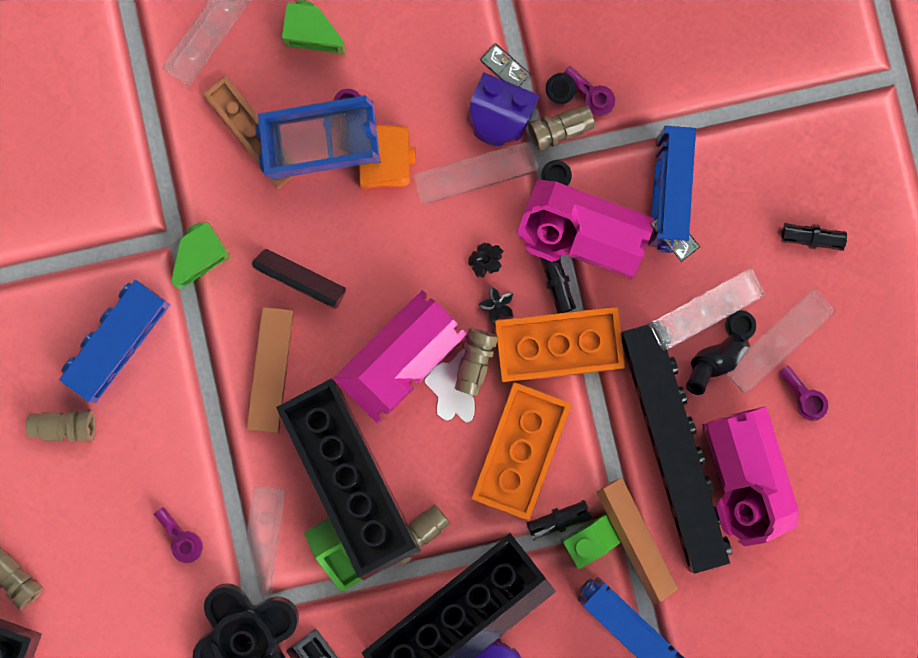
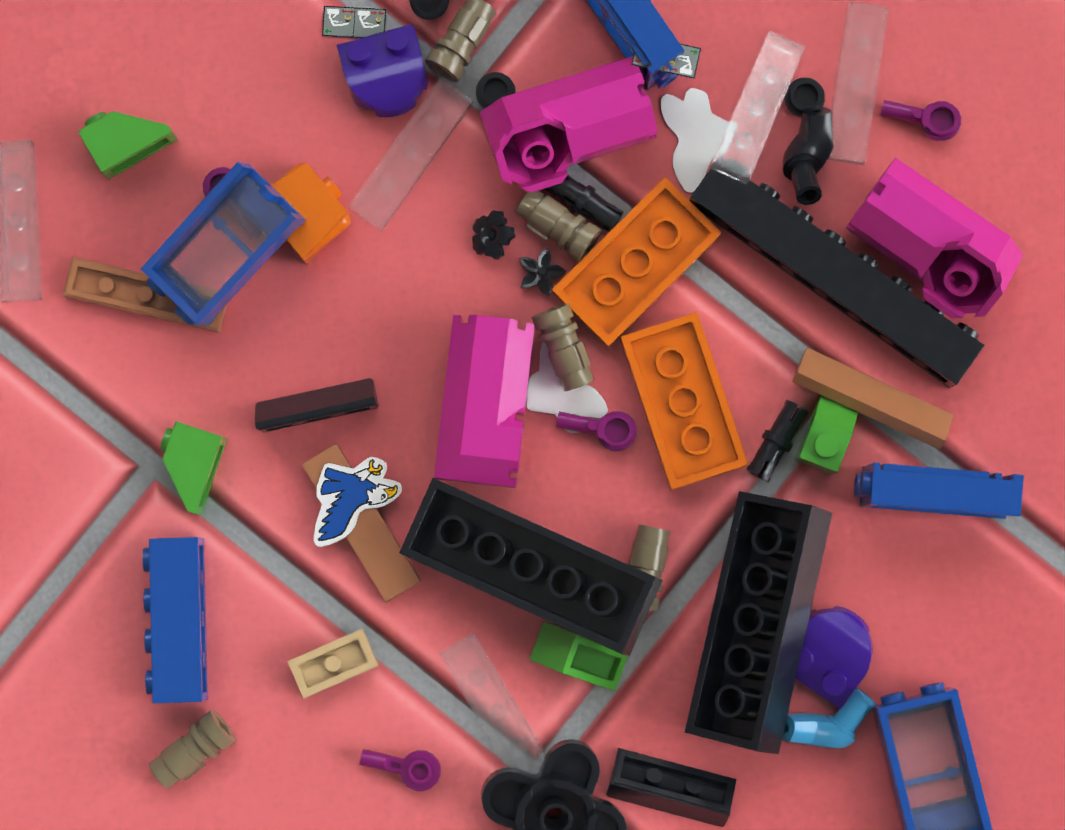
camera: 30 degrees left, 0 degrees up
none -> tan plate [287,628,379,699]
none -> sticker [313,457,402,547]
none -> dark tan axle [516,190,602,262]
none -> magenta plate [556,411,637,451]
none -> white sticker [660,88,736,193]

